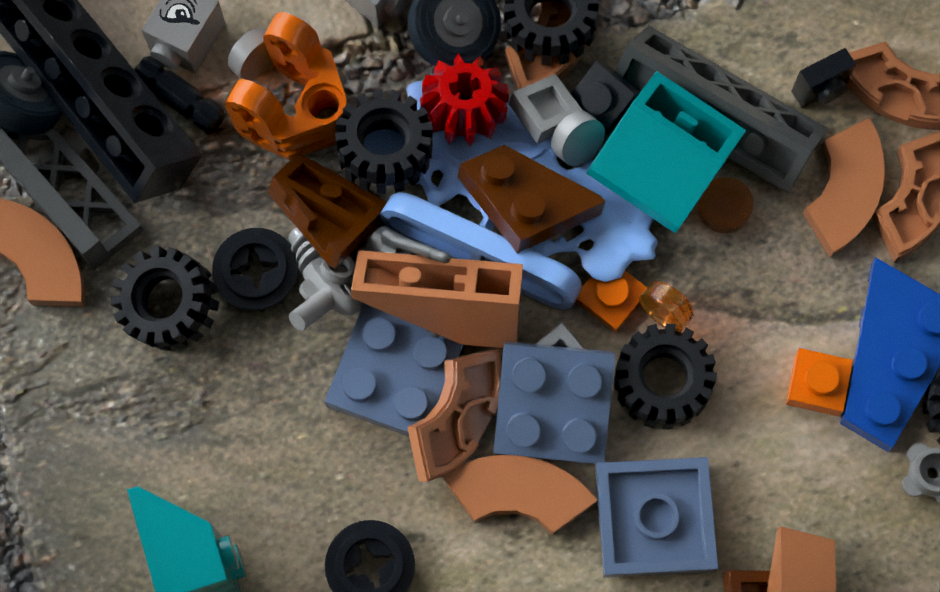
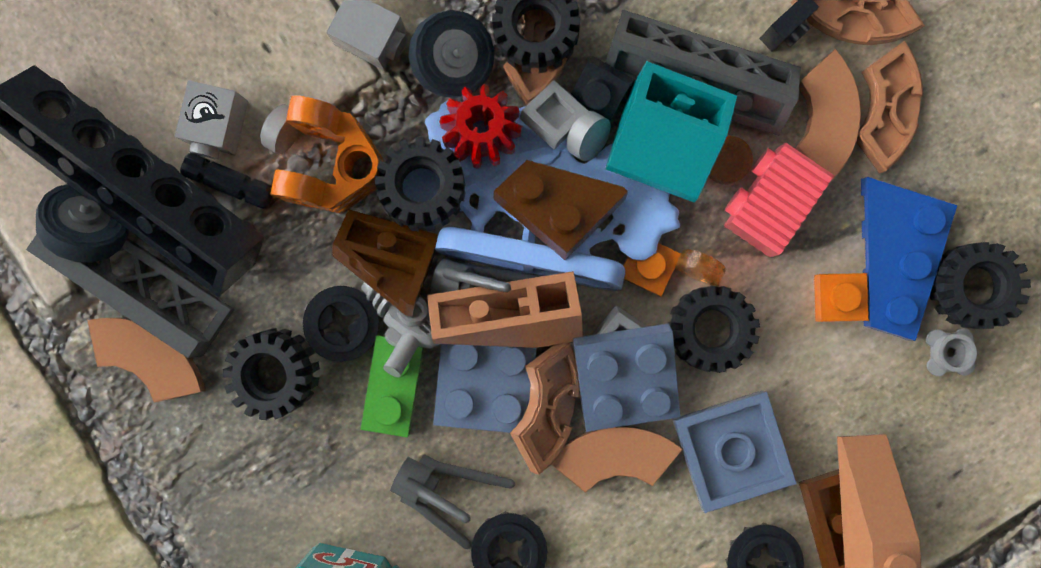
camera: 20 degrees left, 15 degrees up
none -> bright green plate [360,335,424,438]
none -> dark grey plant [390,454,515,549]
none -> coral brick [724,143,834,257]

